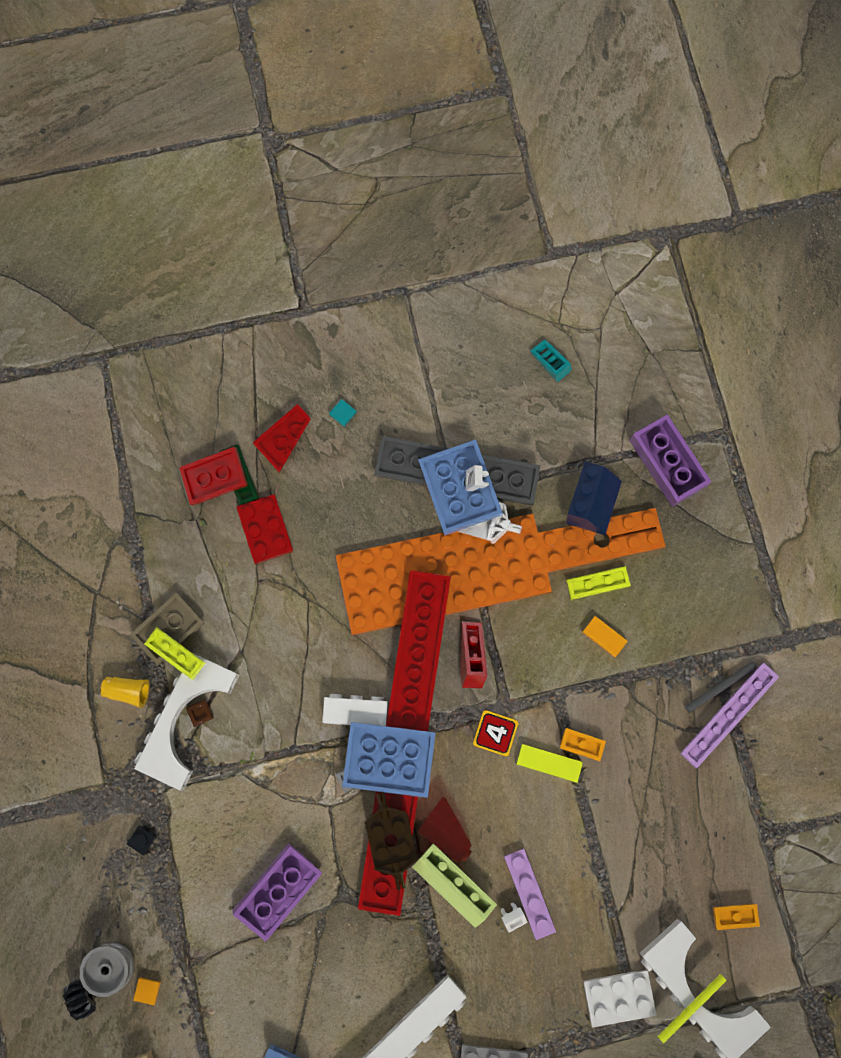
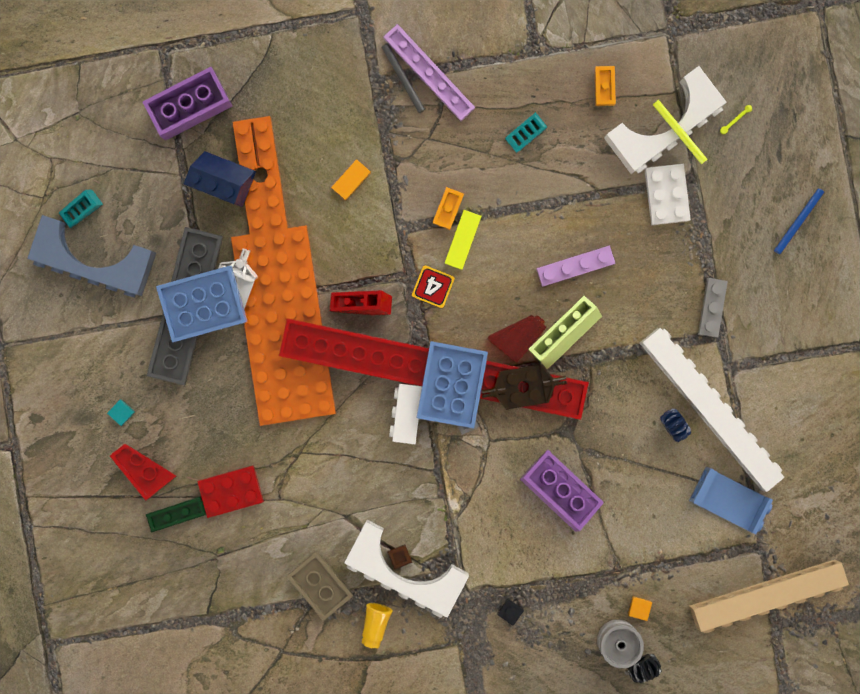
camera: 85 degrees left, 10 degrees up
neon yellow tile [144,627,206,680] -> none
red plate [179,447,248,506] -> none
white tile [466,465,489,491] -> none
white tile [501,903,528,933] -> none
neon yellow tile [566,566,631,600] -> none
none -> sand blue arch [27,215,156,298]
none -> teal slope [505,112,547,153]
none -> dark blue gear [660,408,691,442]

